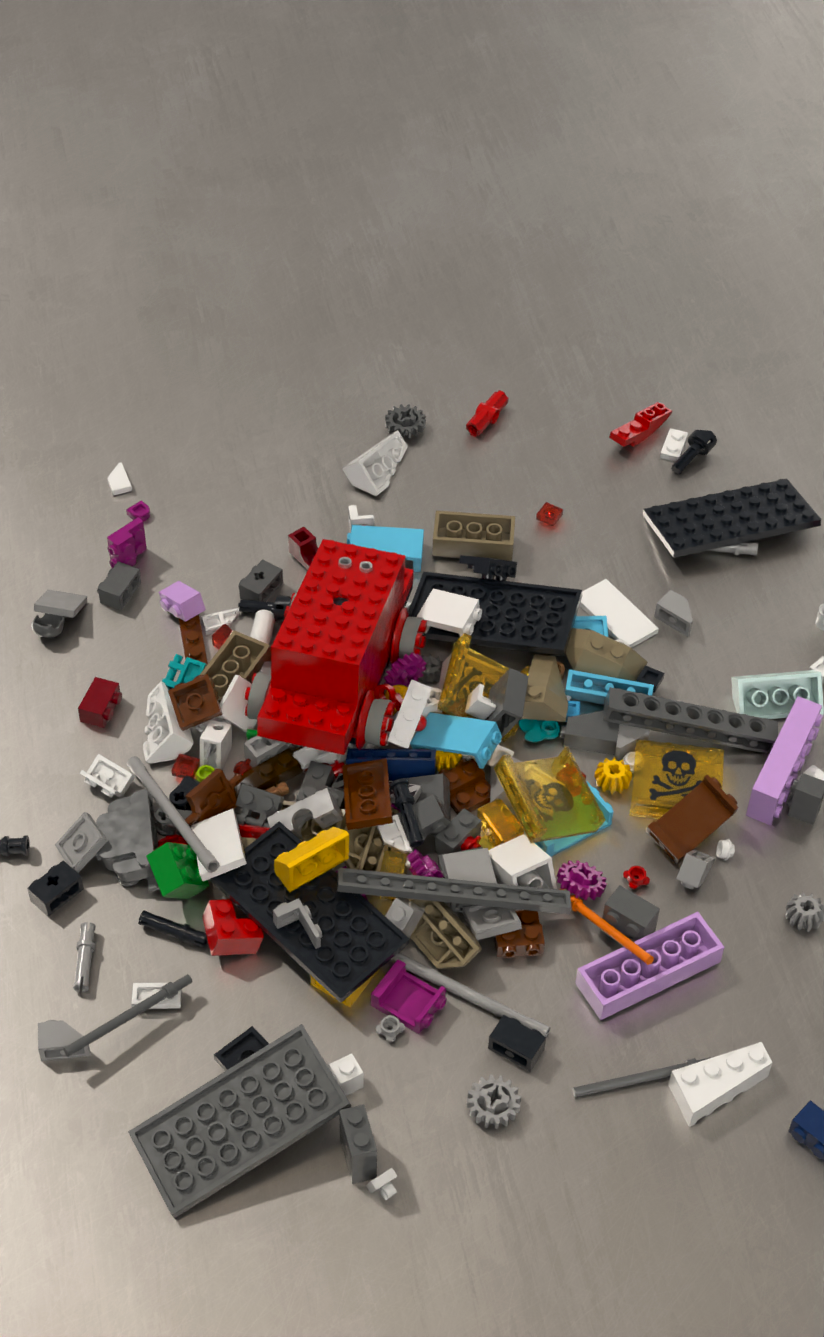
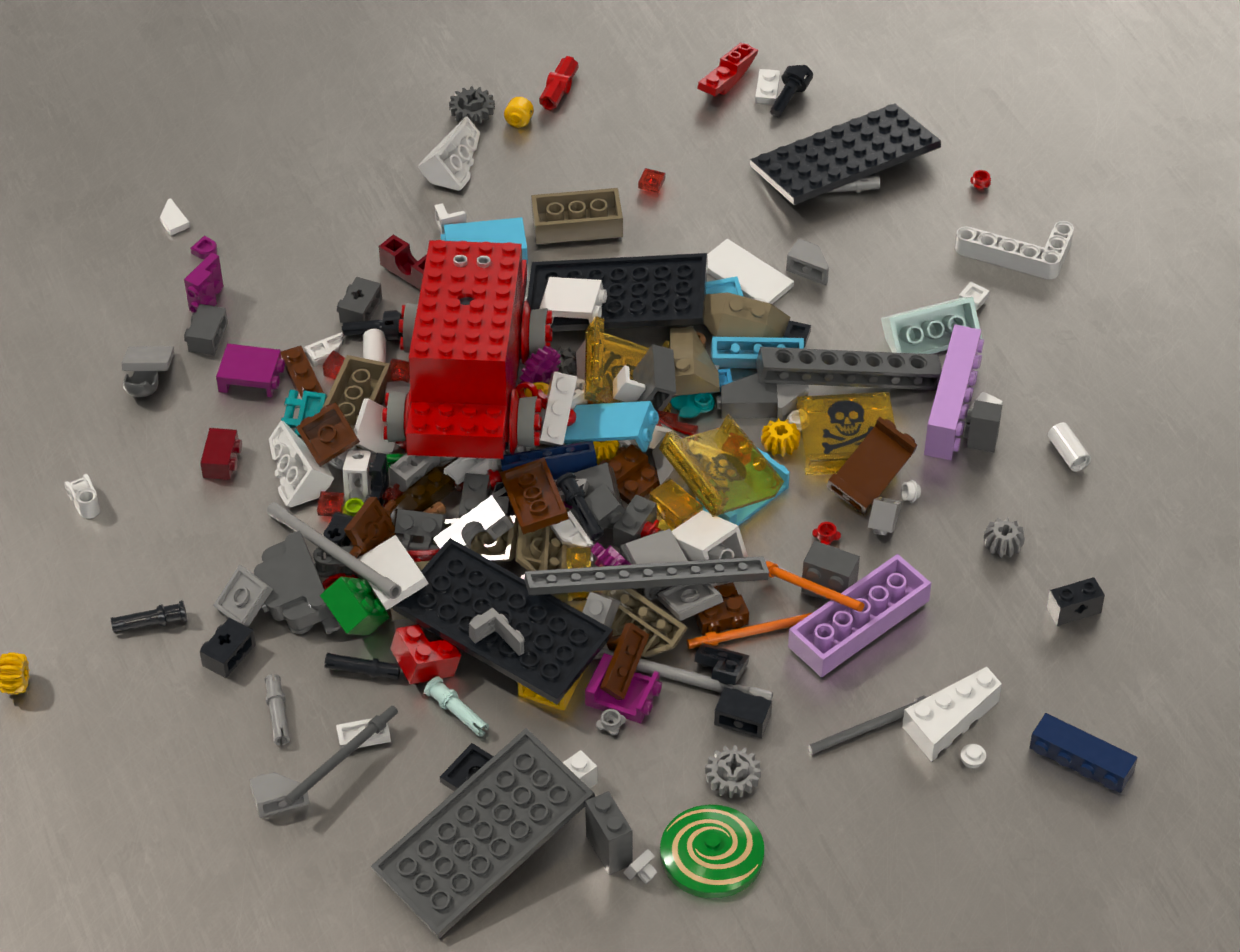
camera: 10 degrees left, 0 degrees up
white bracket [80,754,136,798] -> none
lavender brick [159,581,206,622] -> none
yellow slope [274,827,349,892] -> none
black plate [459,555,517,581] -> none
magenta gear [556,860,607,900] -> none
none -> magenta panel [216,343,285,397]
none -> black plate [365,453,389,507]
none -> light aqua pin [424,676,489,737]
none -> yellow head [504,97,534,128]
none -> reddish brown piece [600,622,649,700]
none -> clear red slope [656,410,698,444]
none -> green dish [660,804,764,899]
none -> orange bar [686,613,812,649]
none -> black plate [694,643,750,685]
none -> white plate [960,744,986,769]

